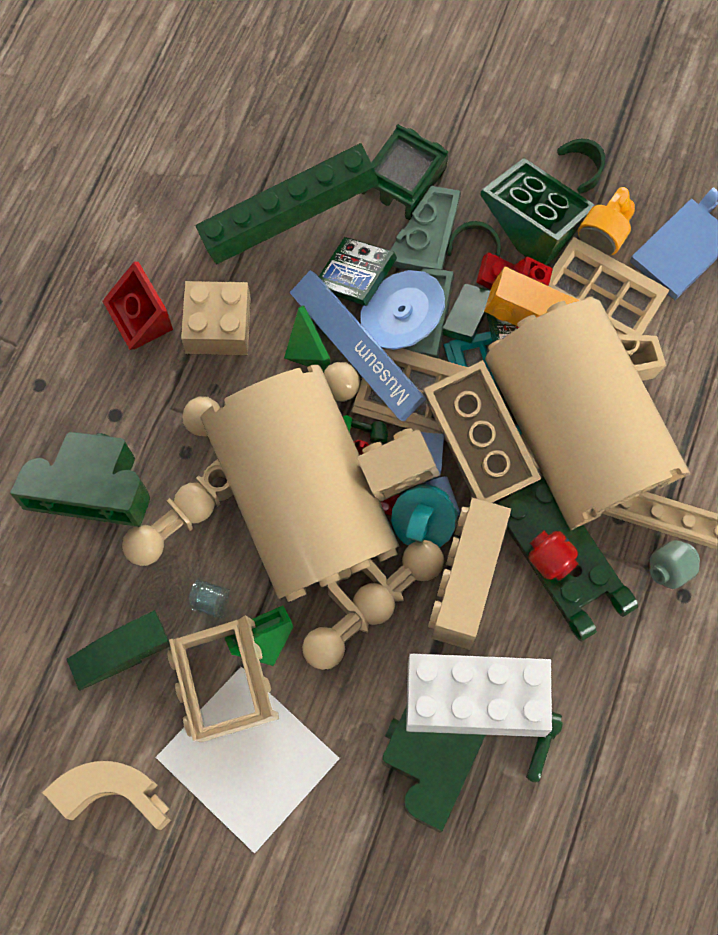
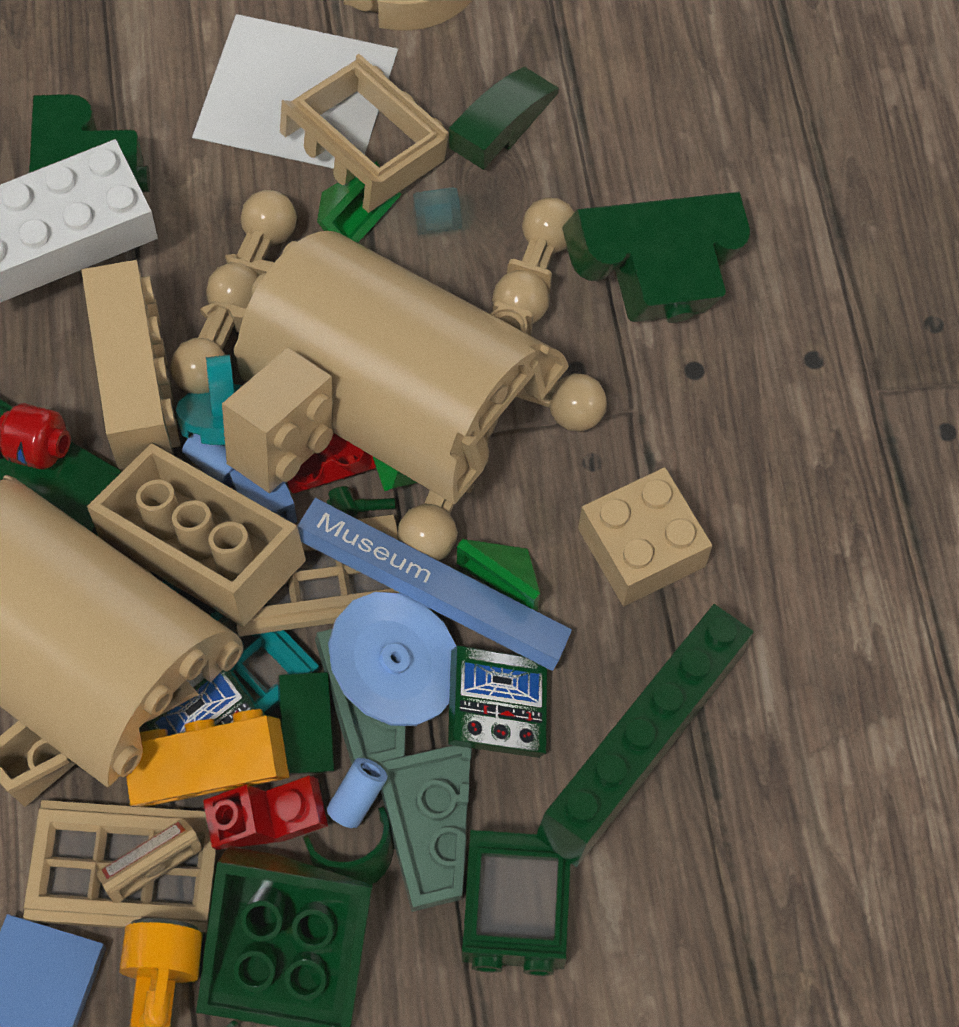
camera: 150 degrees right, 5 degrees down
red slope [102,261,173,350] -> none
none -> tan slope [96,819,202,903]
none -> light blue piece [327,758,388,828]

